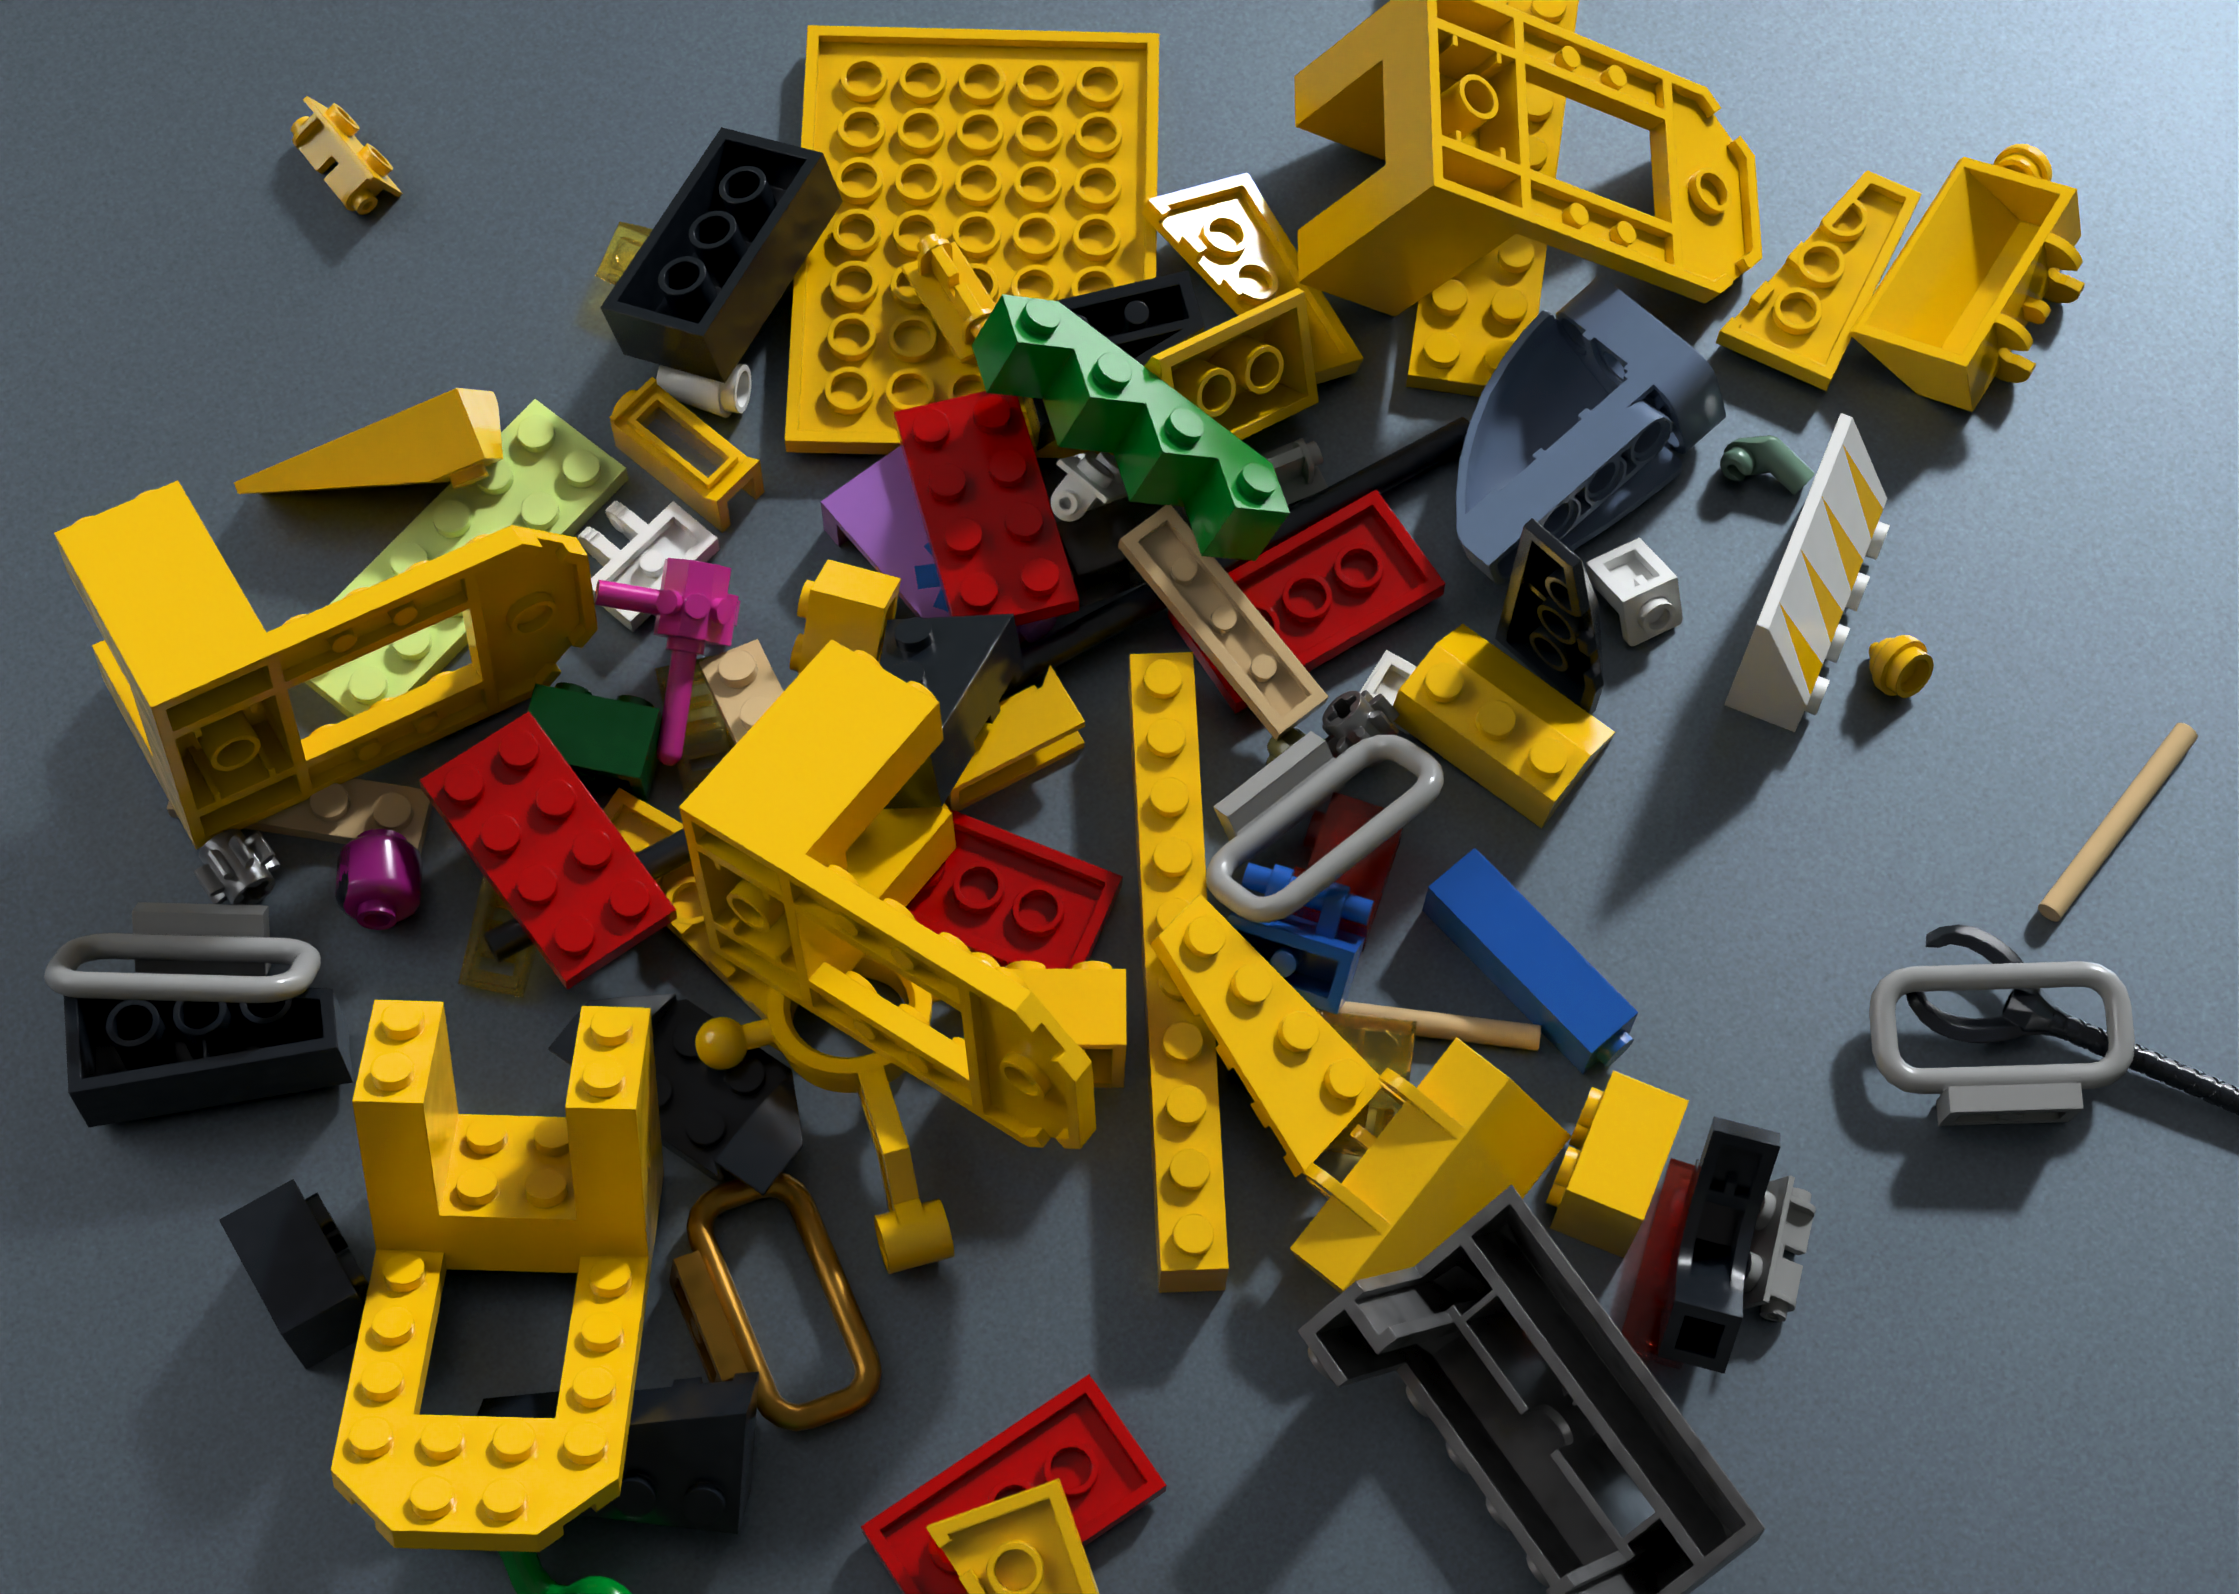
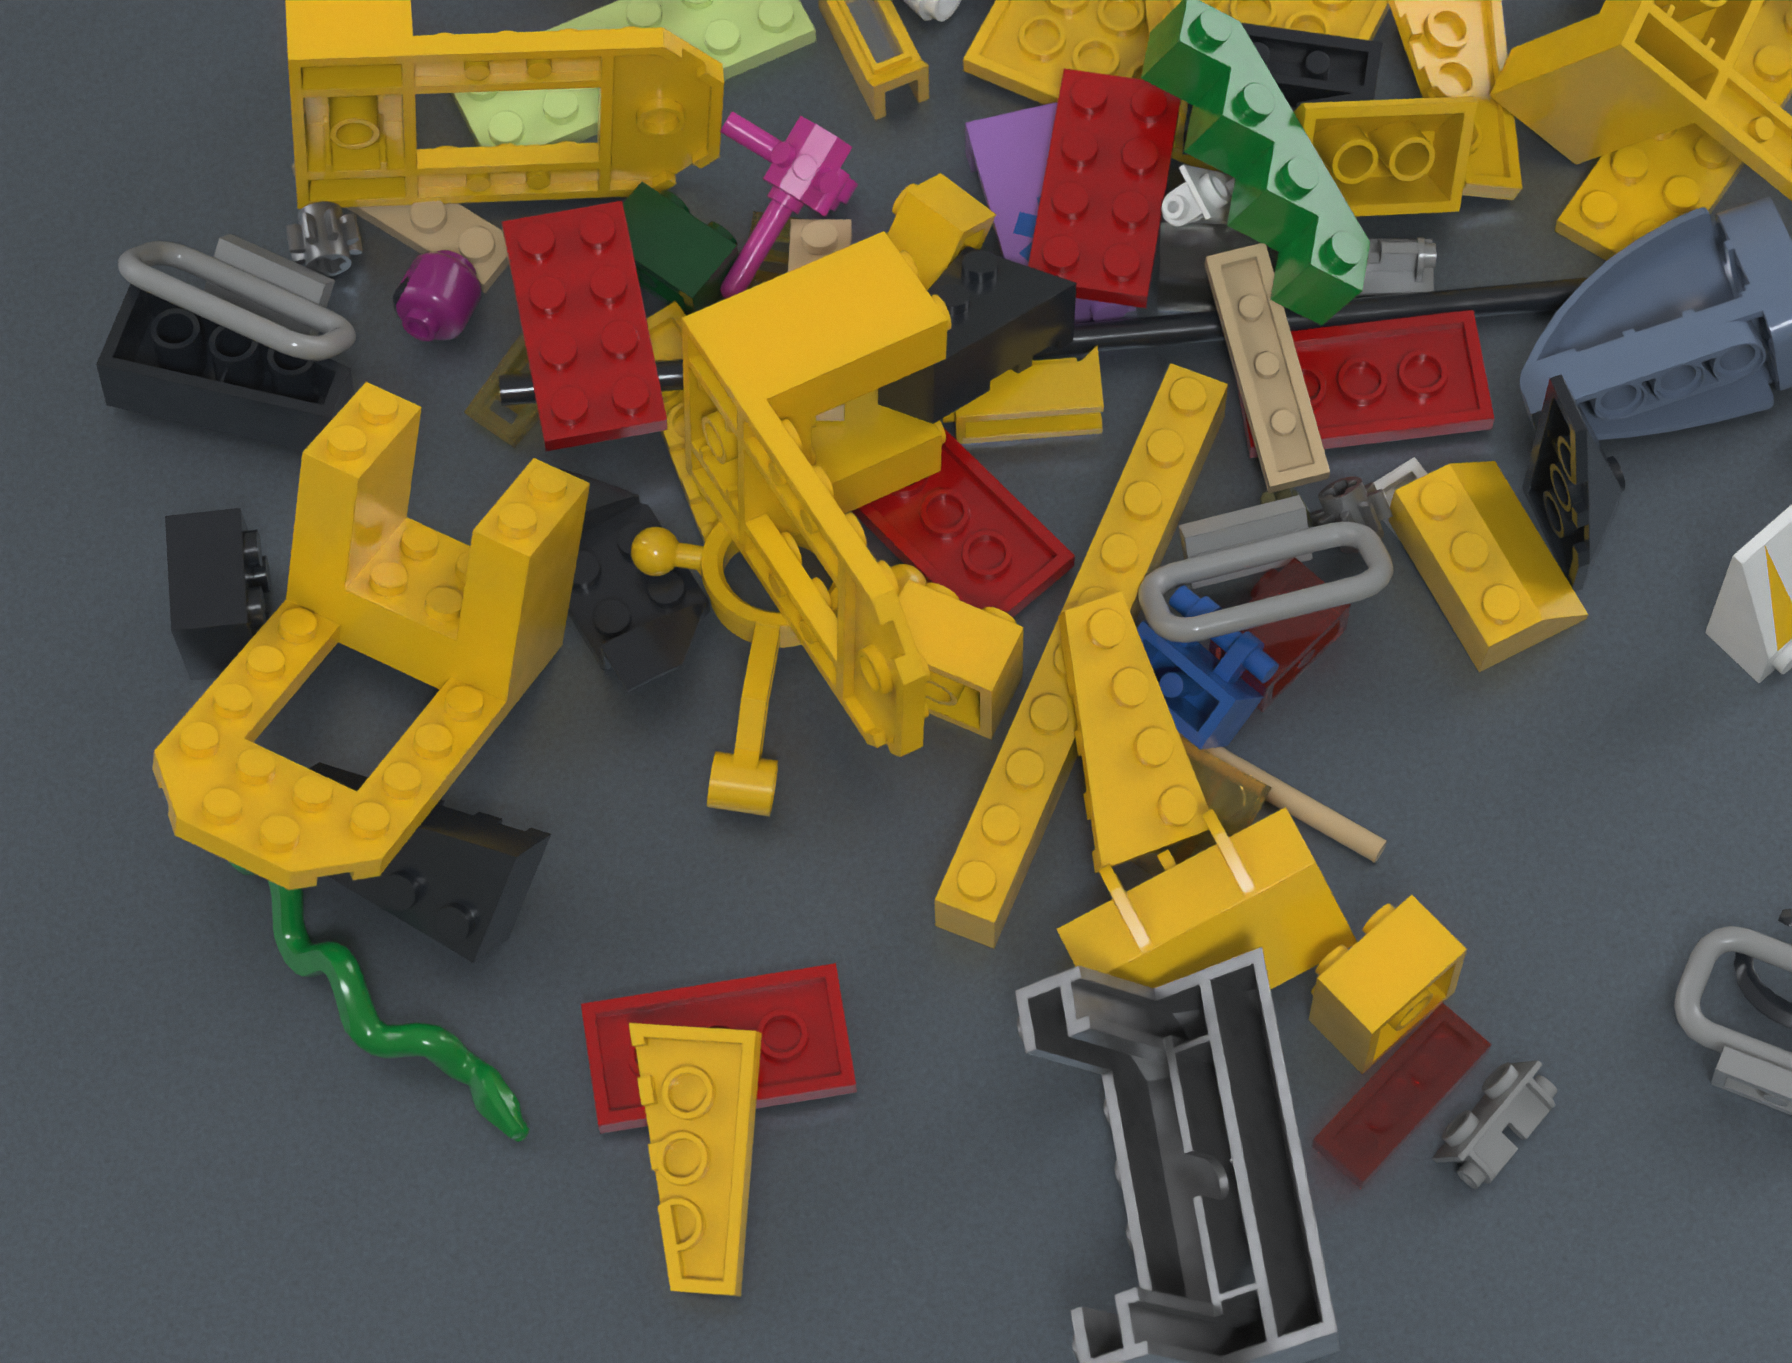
camera: 30 degrees right, 0 degrees up
white hinge [578,501,720,632] -> none
pearl gold bar [669,1173,882,1431] -> none
blue brick [1422,848,1638,1074] -> none
white bracket [1586,537,1683,646] -> none
black arch [1657,1116,1780,1373] -> none

